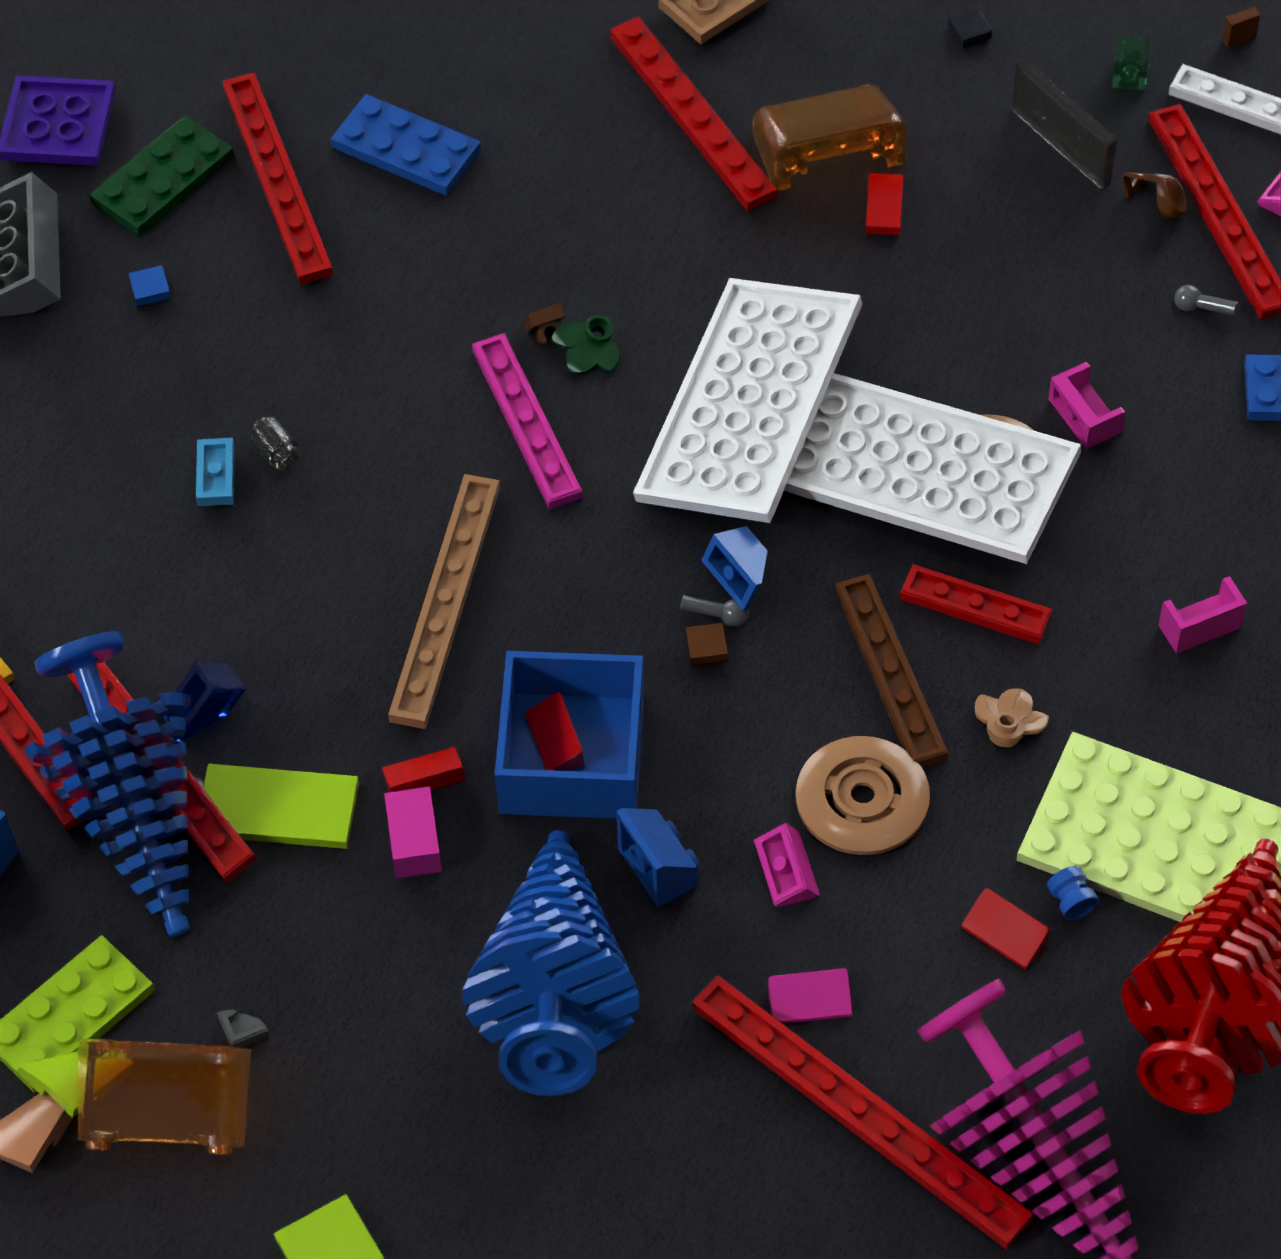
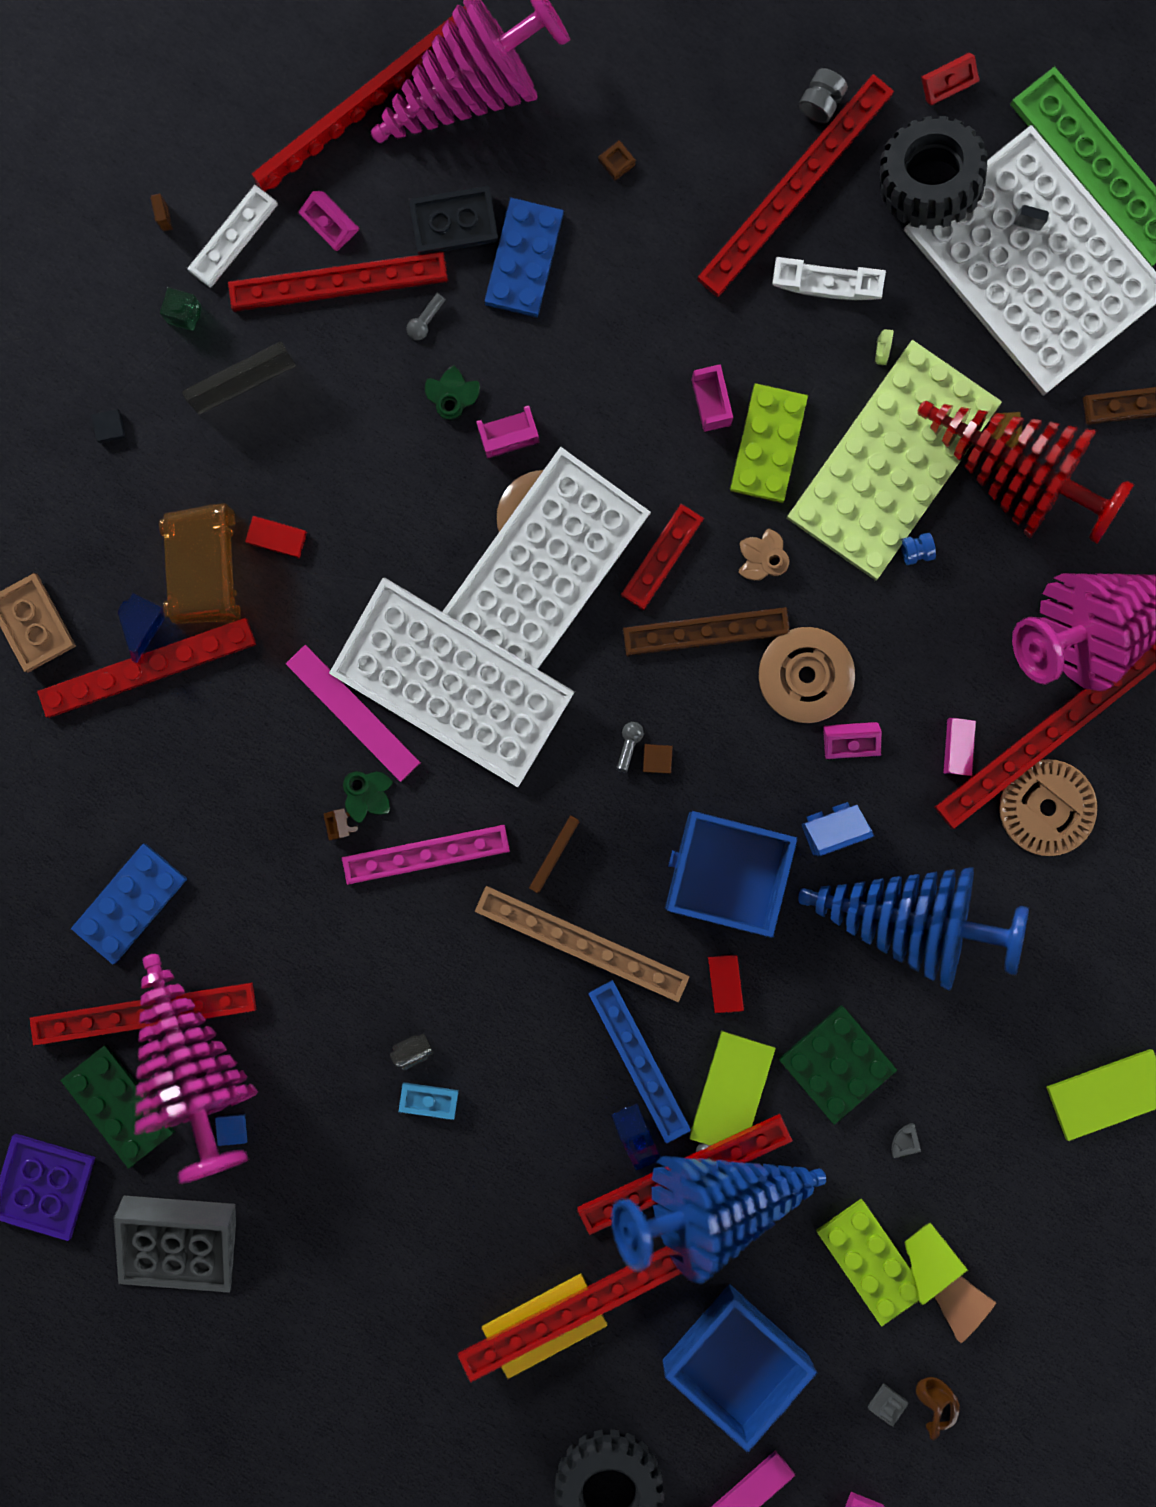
camera: 80 degrees left, 30 degrees up
clear orange windscreen [78,1039,251,1155] -> none
dark pink panel [384,787,442,878] -> none
red slope [525,692,584,771] -> none
blue slope [701,526,768,611] -> none
red slope [961,888,1050,970] -> none
reddish brown piece [1122,172,1187,220] -> none
none -> clear blue slope [118,593,165,663]
none -> dark pink plant [135,954,258,1184]
none -> dark pink tile [286,645,421,782]
none -> dark green plate [425,366,480,420]
none -> reddish brown tile [529,815,579,893]
none -> blue plate [588,980,691,1143]
none -> lime plate [730,383,808,503]
none -> dark green plate [779,1005,897,1125]
none -> medium nougat piece [999,759,1097,856]

